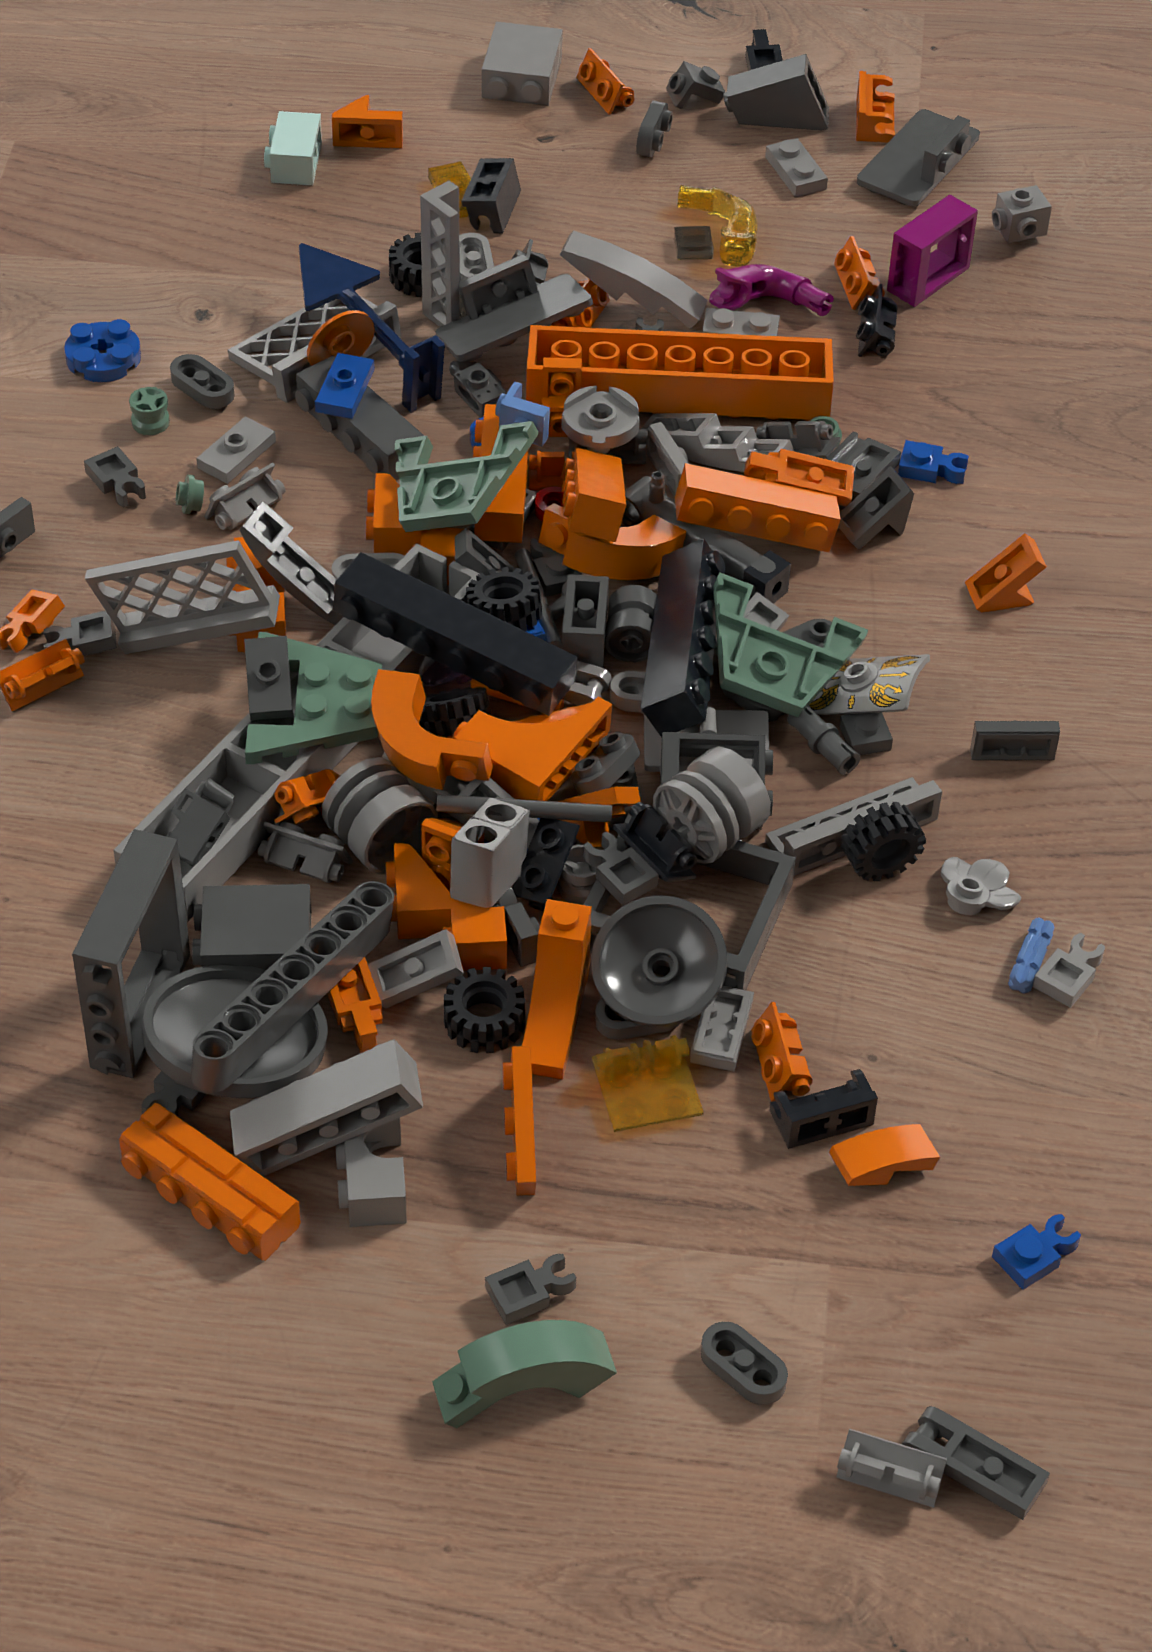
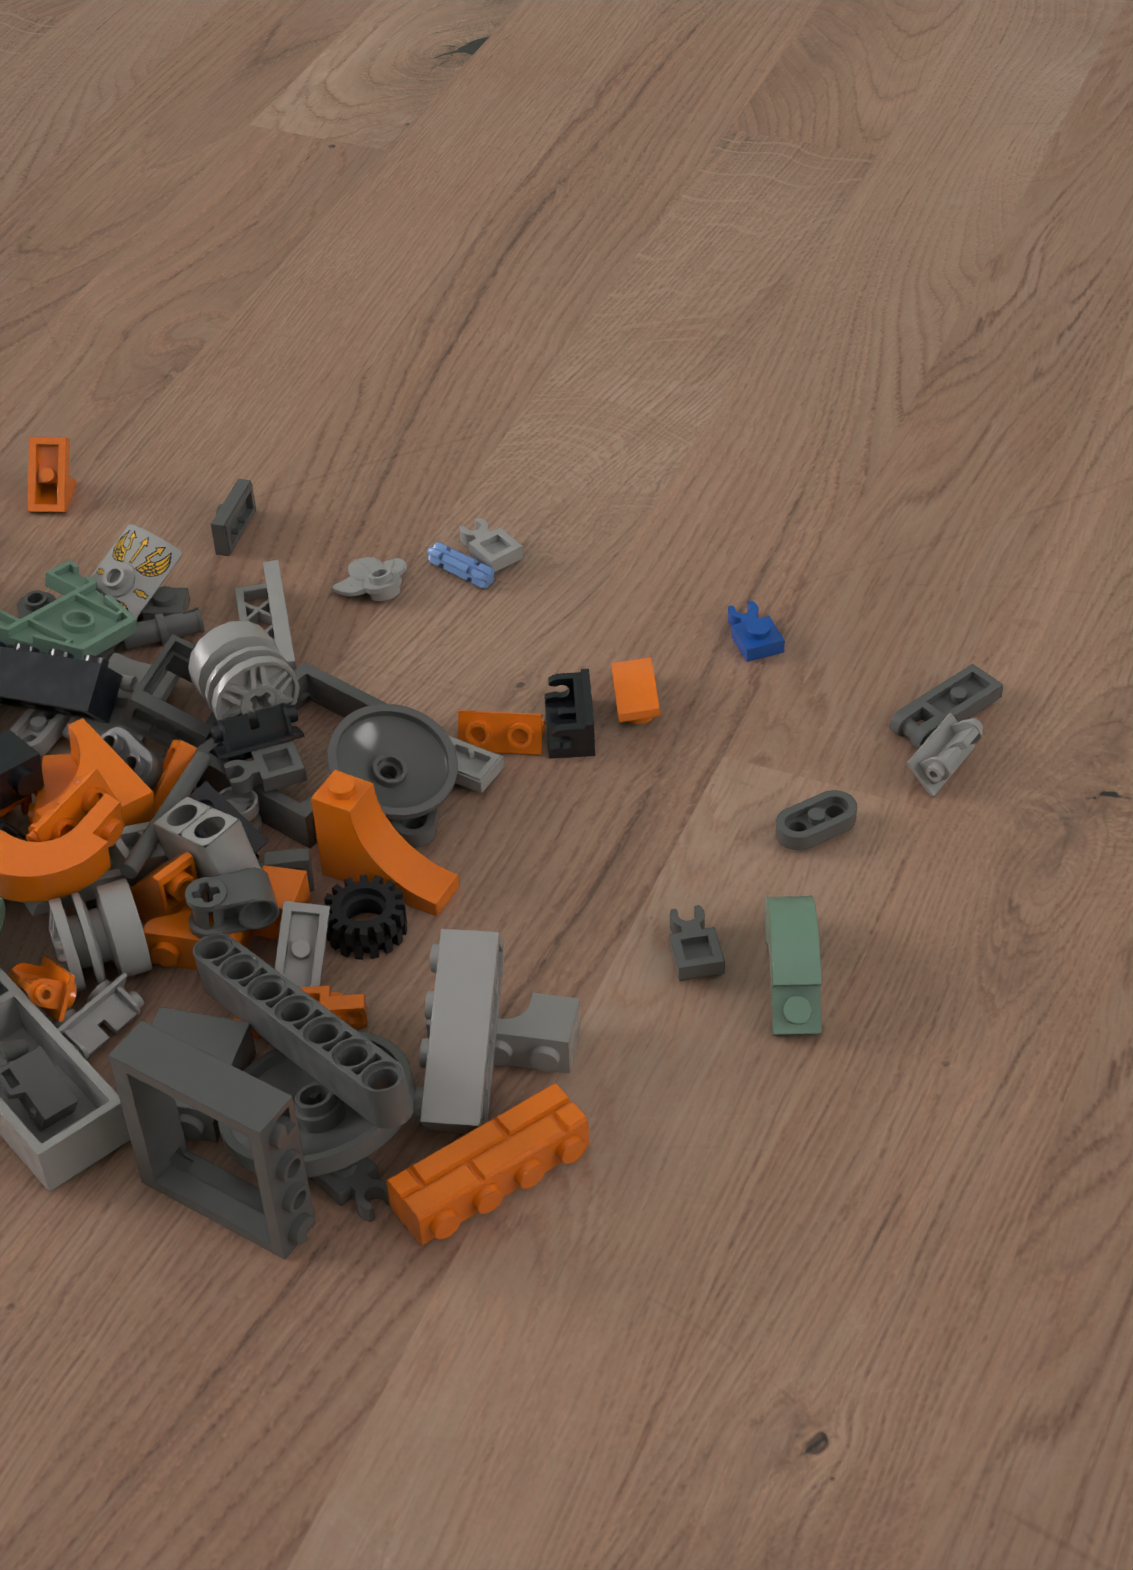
camera: 70 degrees left, 5 degrees down
orange wing [502,1046,536,1196] -> none
clear yellow hinge [591,1035,704,1132] -> none
black tyre [841,802,926,881] -> none
none -> orange hinge [26,768,117,842]
none -> dark grey piece [185,867,279,938]

